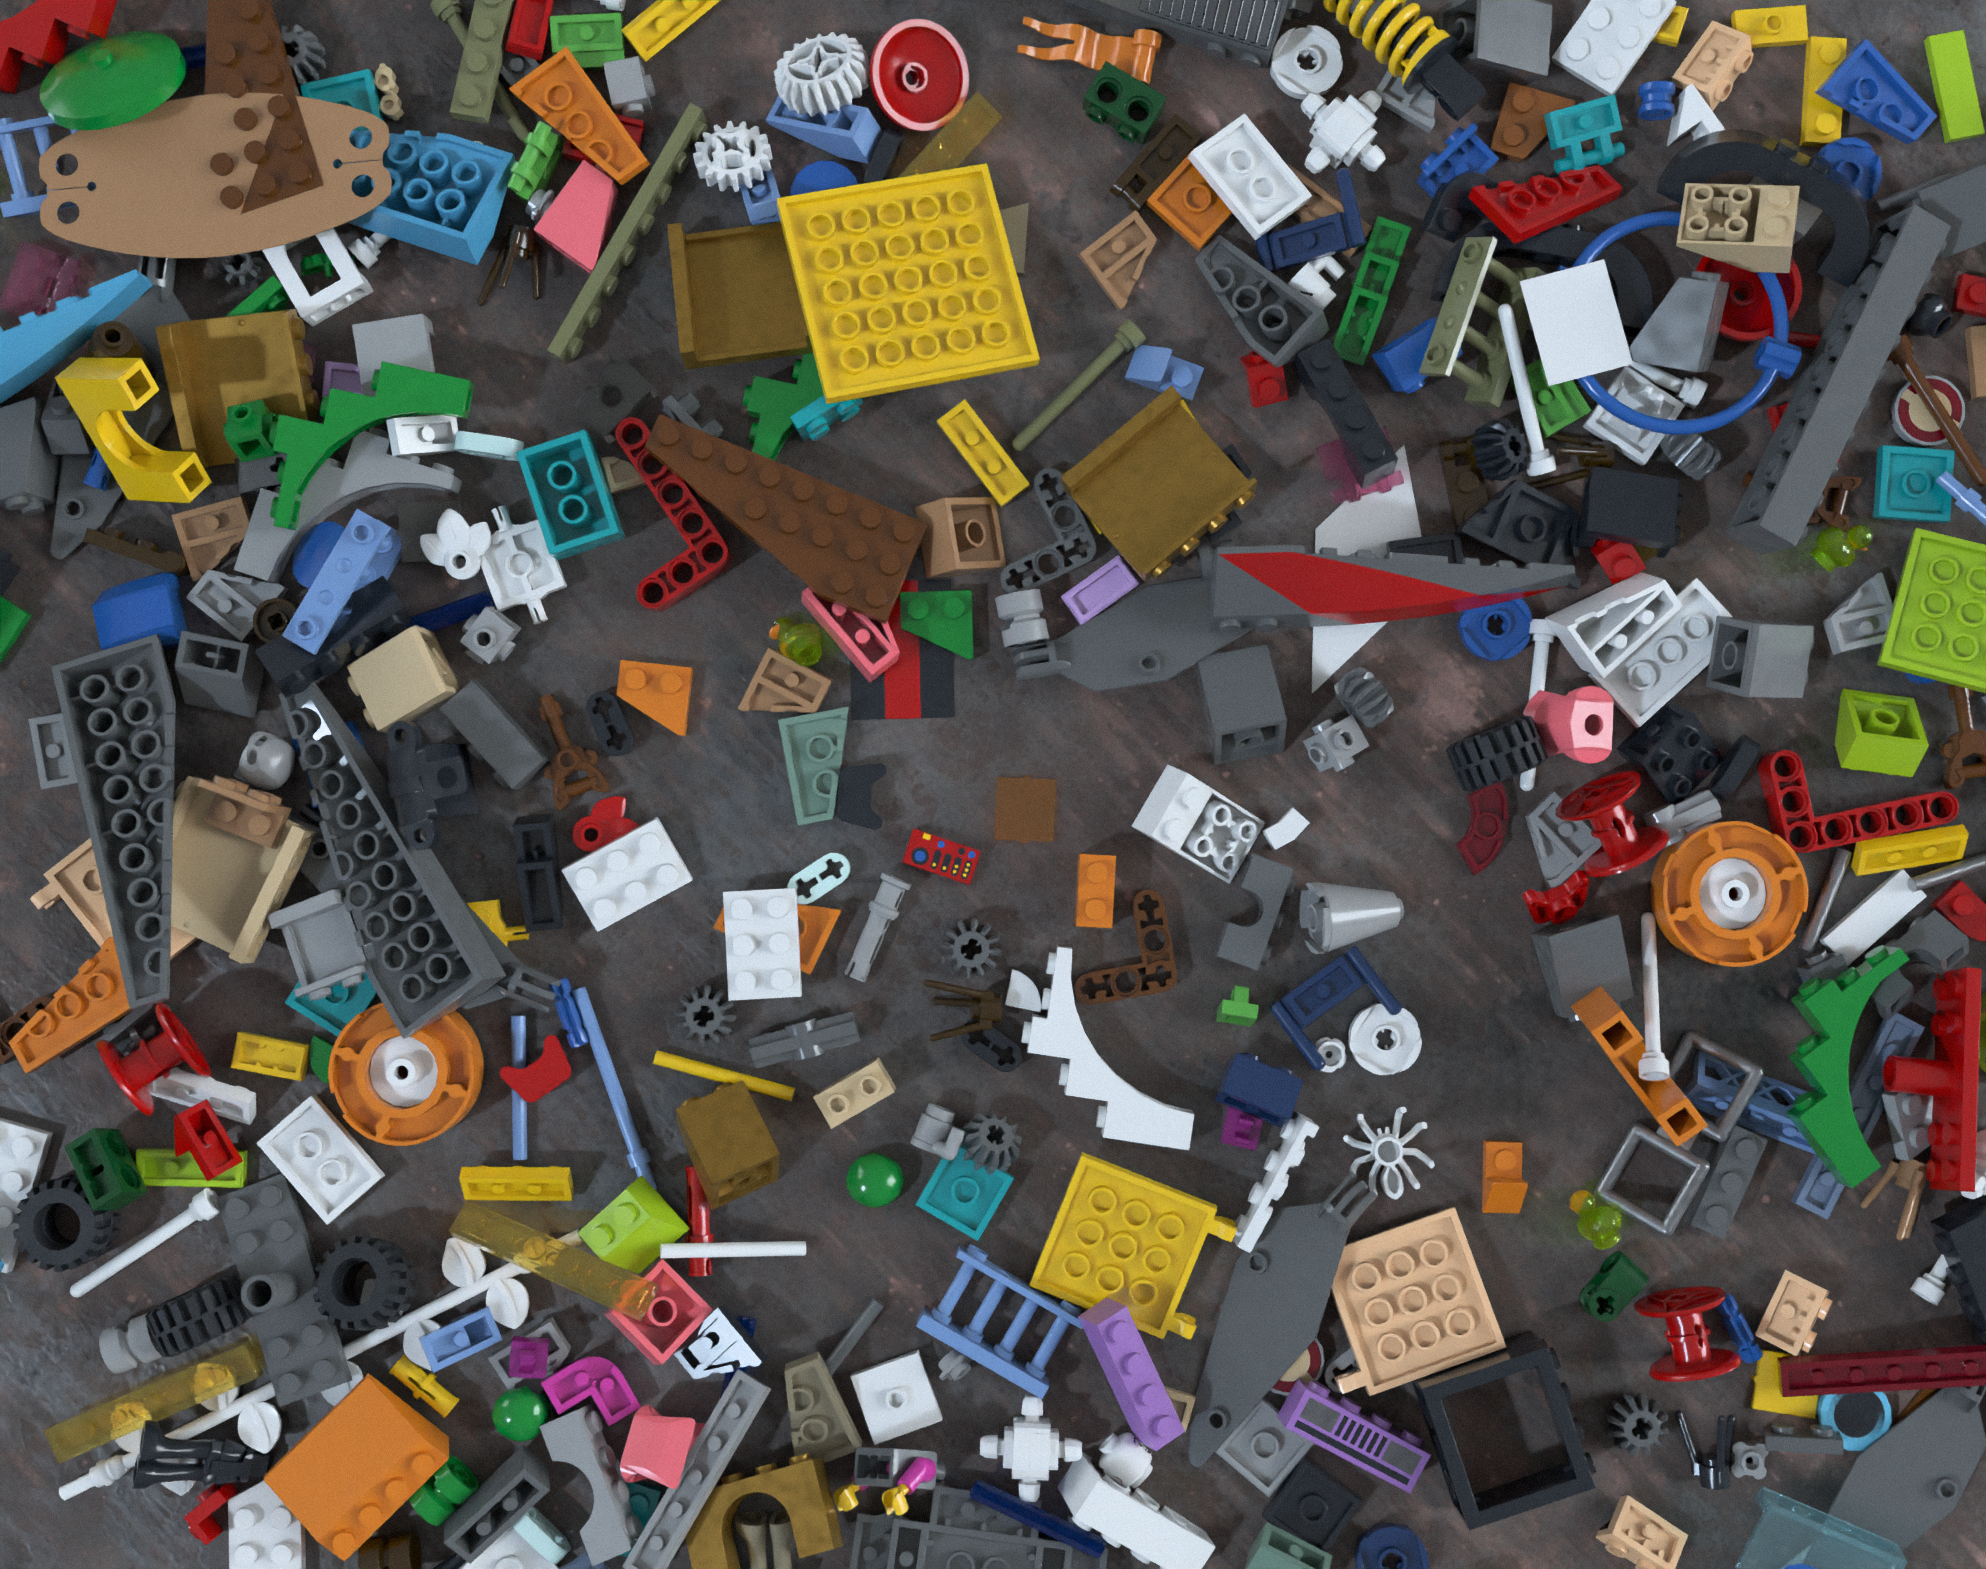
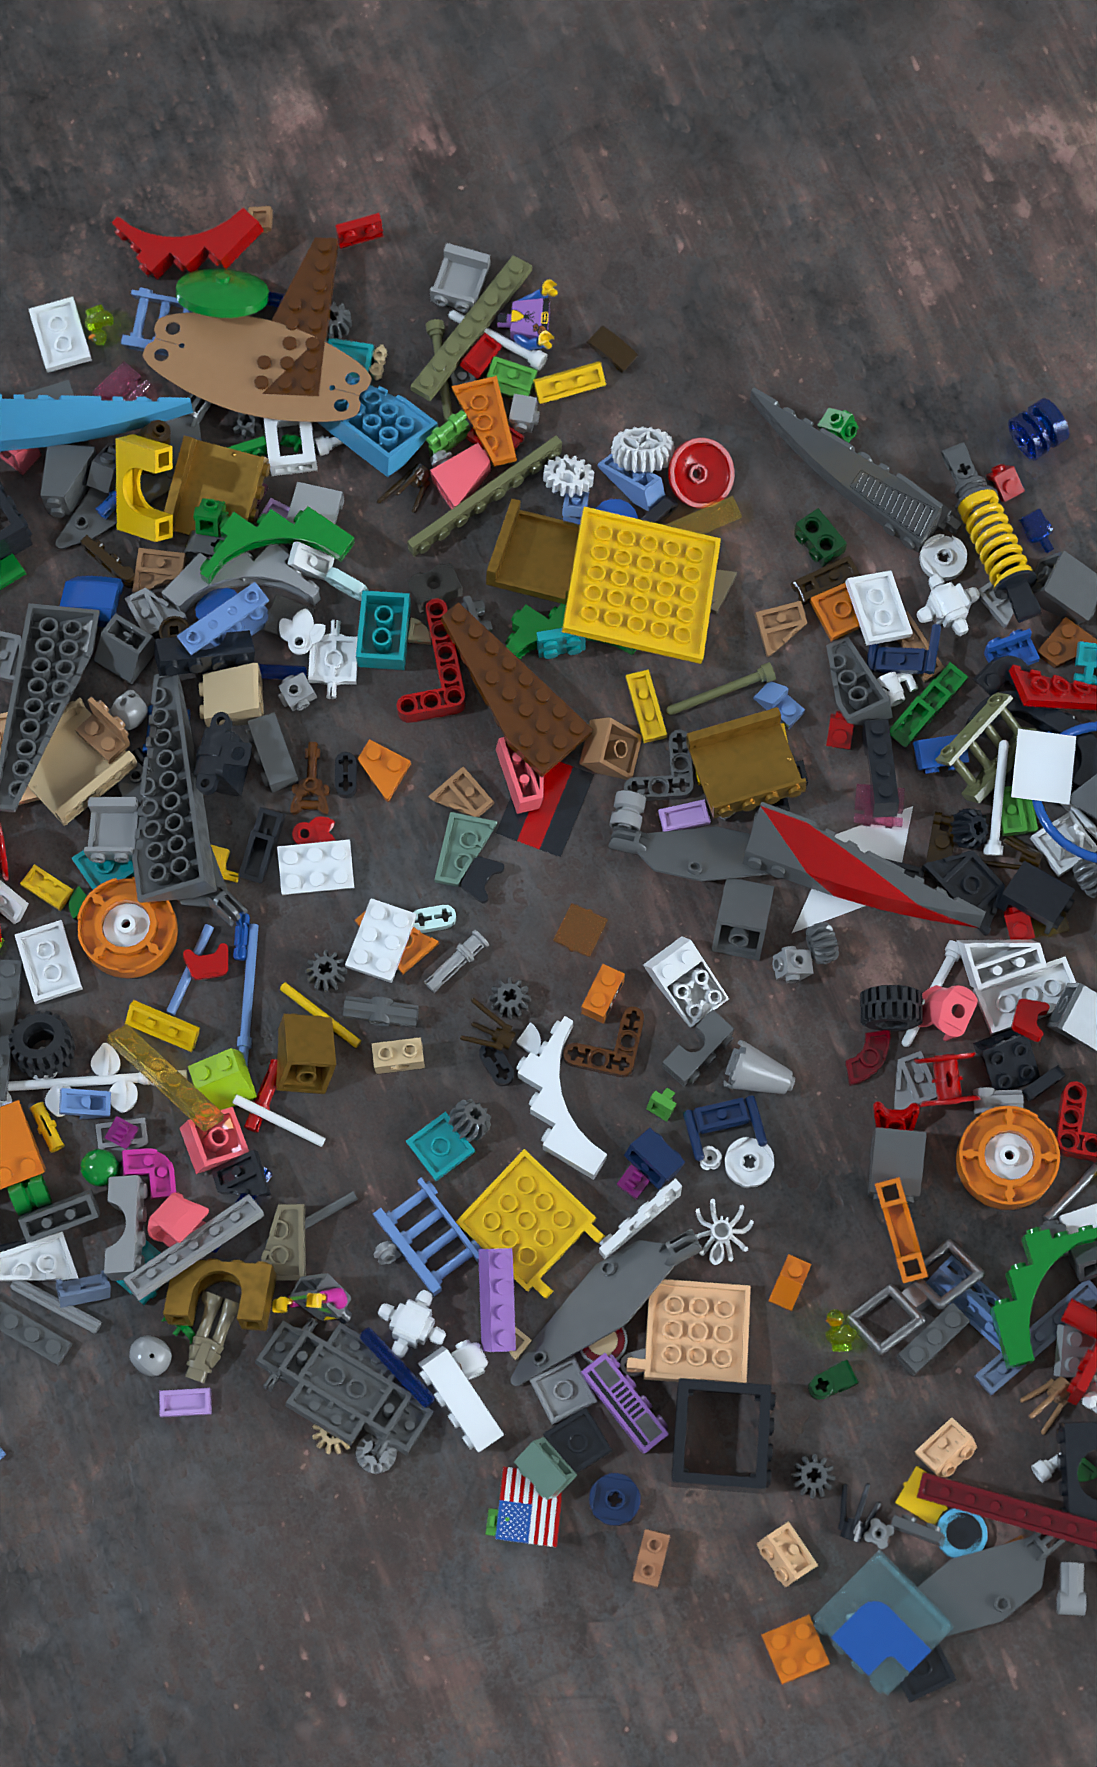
camera: 25 degrees right, 15 degrees down
light aqua beam [512,1506,571,1564] -> none
clear neon green animal [769,617,823,666] -> none
green hair [845,1153,904,1208] -> none
white plate [850,1349,943,1445] -> none
green wing [900,590,974,660] -> none
tile [902,828,981,885] -> none
light grey piece [910,1103,965,1160] -> none
orange flag [1017,17,1162,86] -> none
white piece [1262,808,1310,850] -> none
blue plate [1457,598,1532,662] -> none
red piece [1633,1286,1741,1382] -> none
white piece [1638,912,1670,1081] -> none
blue axle [1715,1293,1763,1364] -> none
none -> red piece [1011,998,1050,1042]

